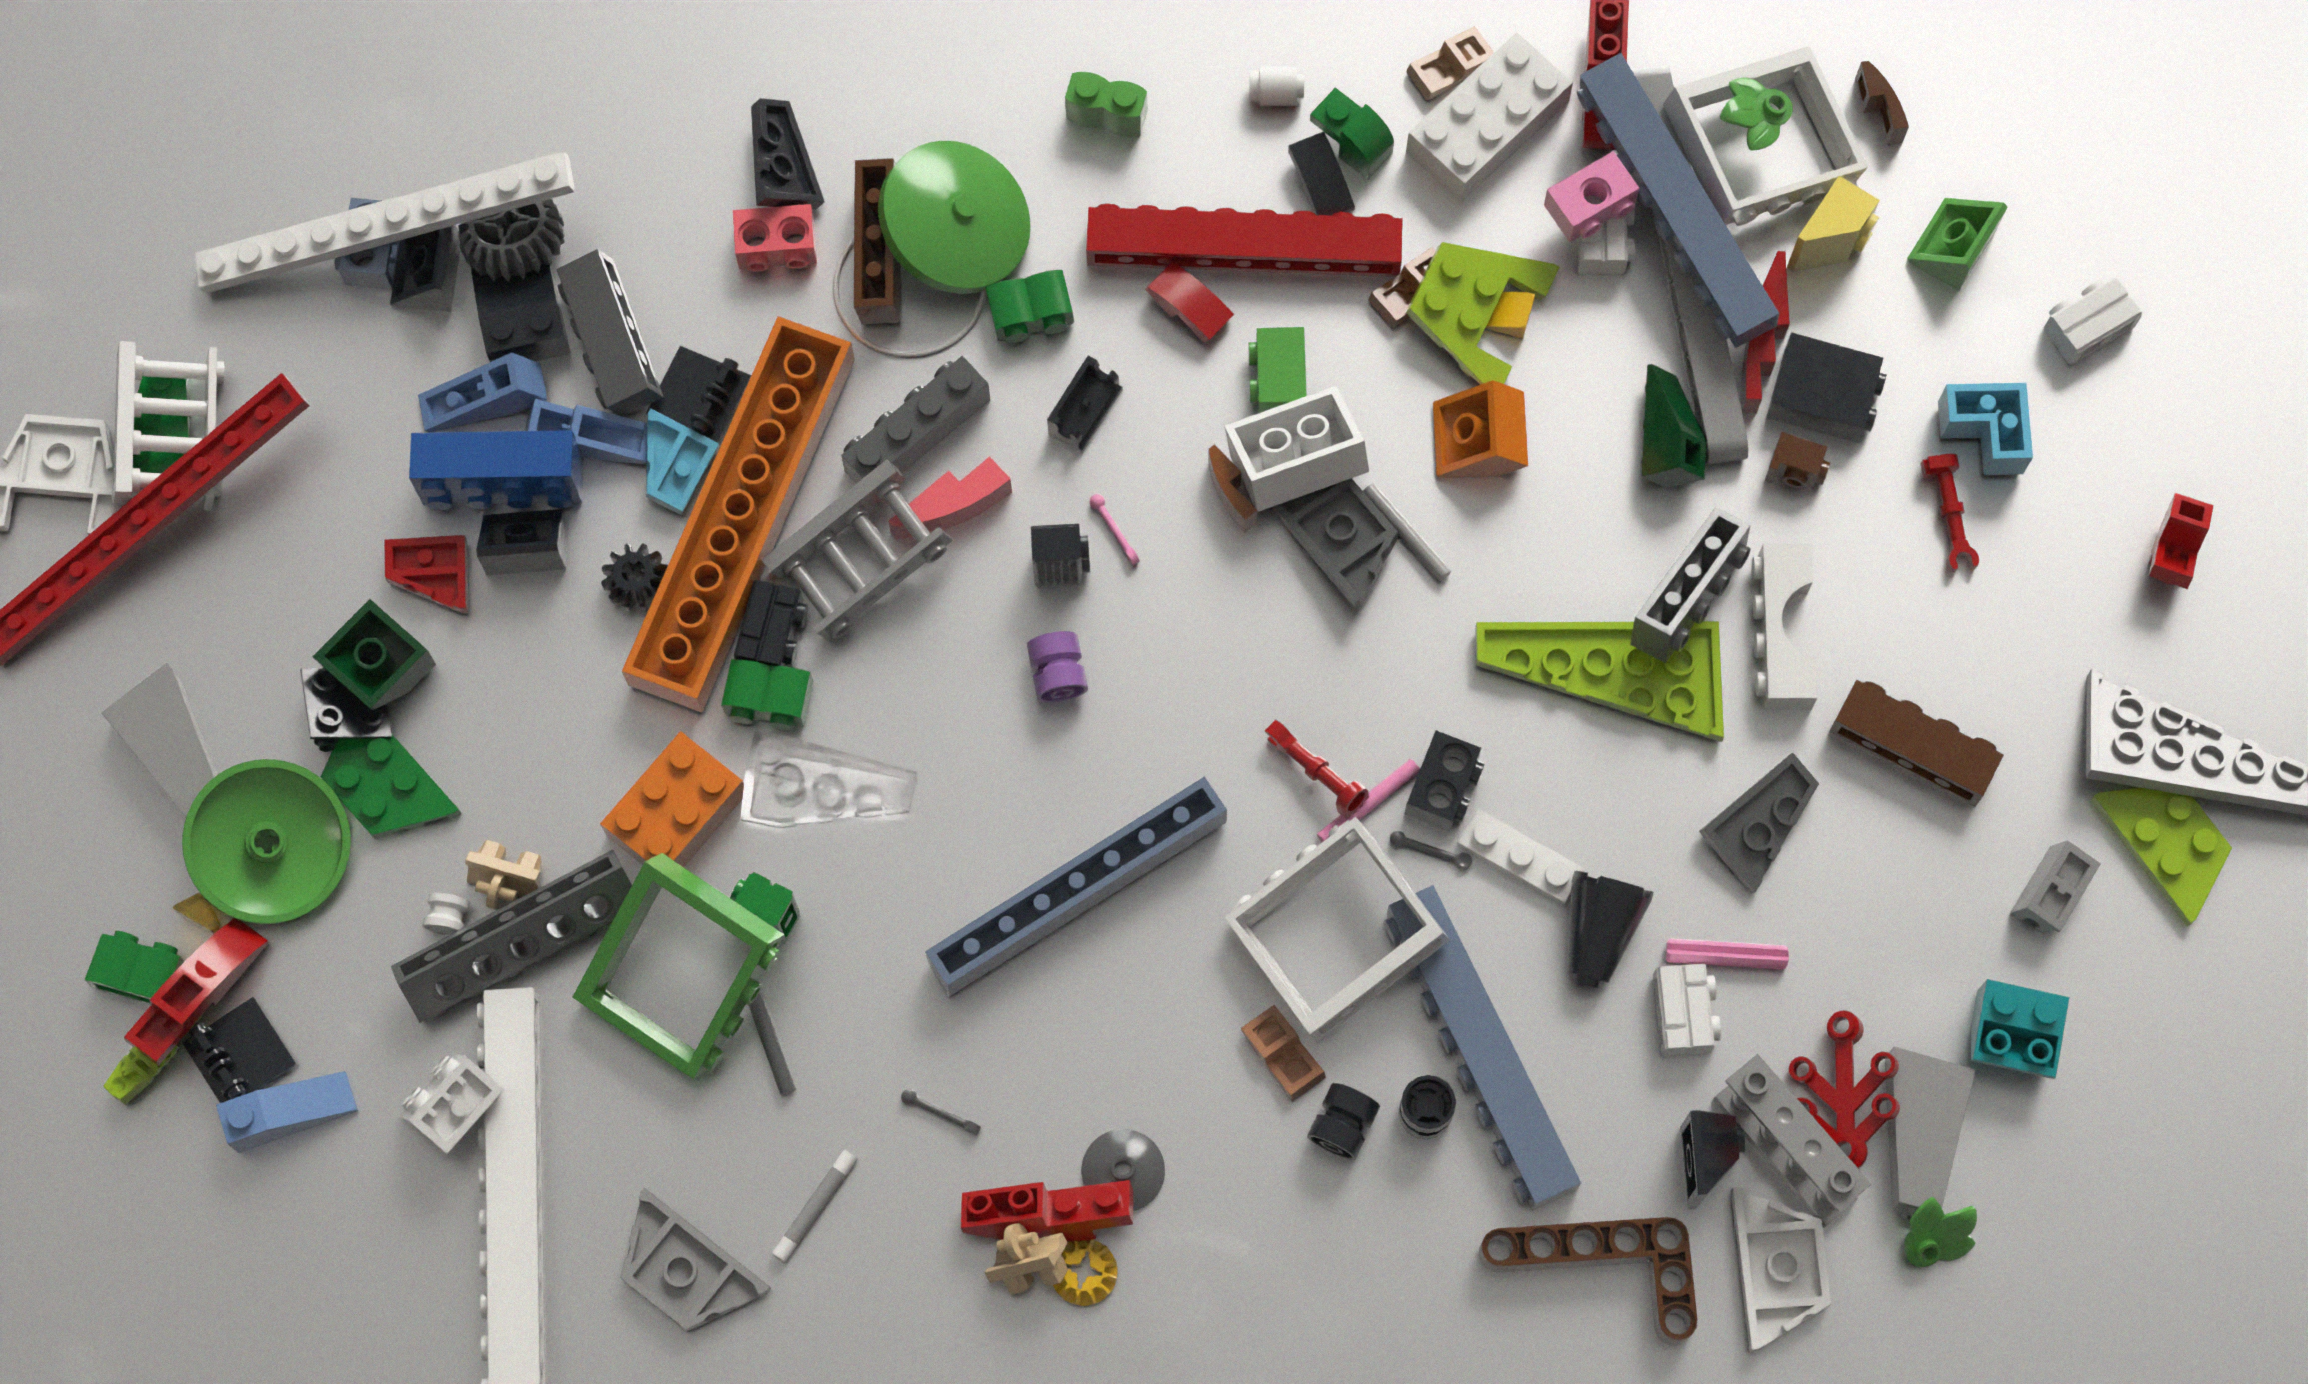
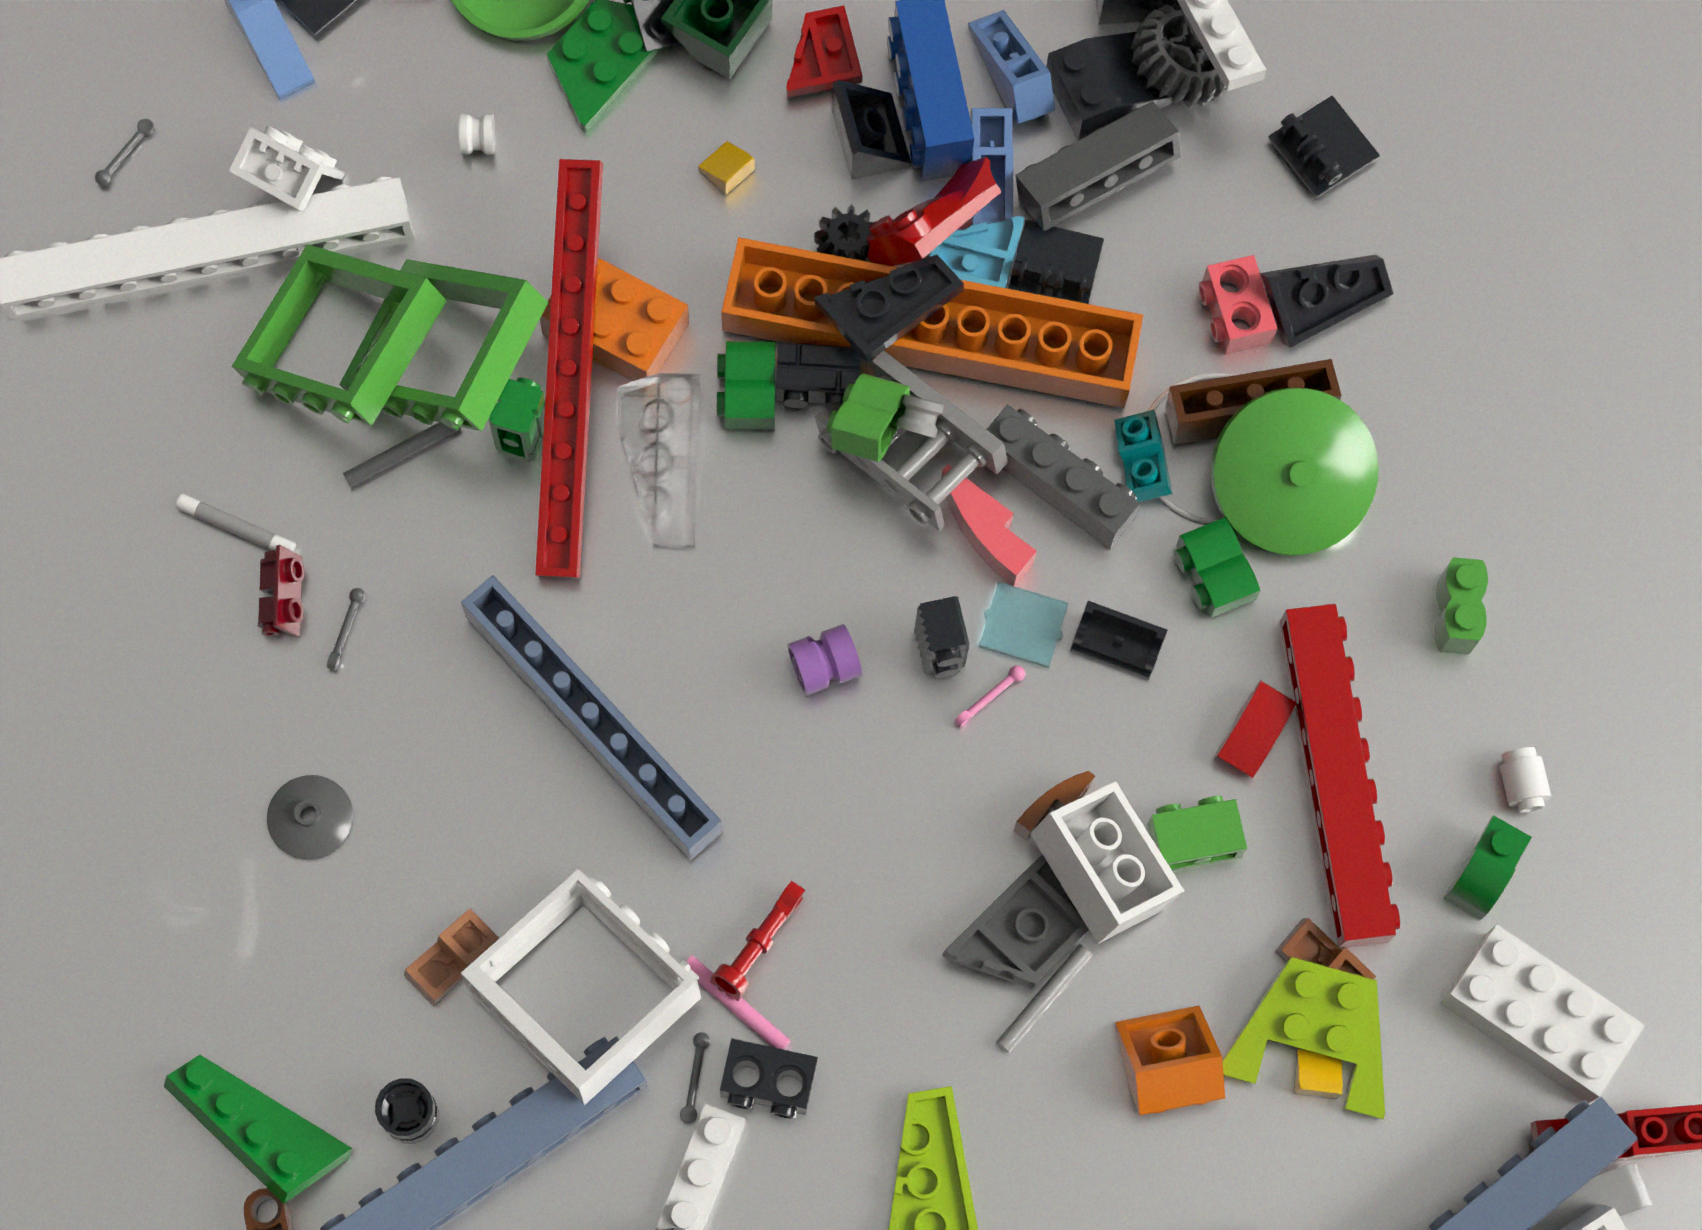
camera: 75 degrees right, 0 degrees up
dark grey brick [391,850,632,1023] -> none
tan hips [465,840,542,910] -> none
light grey wing [620,1188,771,1332] -> none
red slope [961,1180,1133,1242] -> none
tan hips [984,1223,1068,1295] -> none
yellow gear [1053,1240,1118,1306] -> none
black slope [1288,132,1355,216] -> none
black wheel [1307,1083,1380,1160] -> none
medium nougat slope [1406,26,1494,101] -> none
bright pink brick [1544,151,1640,242] -> none
white brick [1577,195,1635,275] -> none
none -> dark grey hinge [95,119,155,186]
none -> green wing [163,1054,352,1204]
none -> bright green window [231,244,447,426]
none -> dark red hinge [257,545,304,637]
none -> red plate [535,159,603,578]
none -> yellow slope [698,141,755,195]
none -> black wing [814,255,964,363]
none -> bright green brick [827,373,910,462]
none -> red slope [866,157,1001,267]
none -> light grey wheel [896,394,945,438]
none -> clear light blue piece [978,582,1068,668]
none -> teal slope [1114,409,1172,502]
none -> black hinge [1268,95,1380,198]

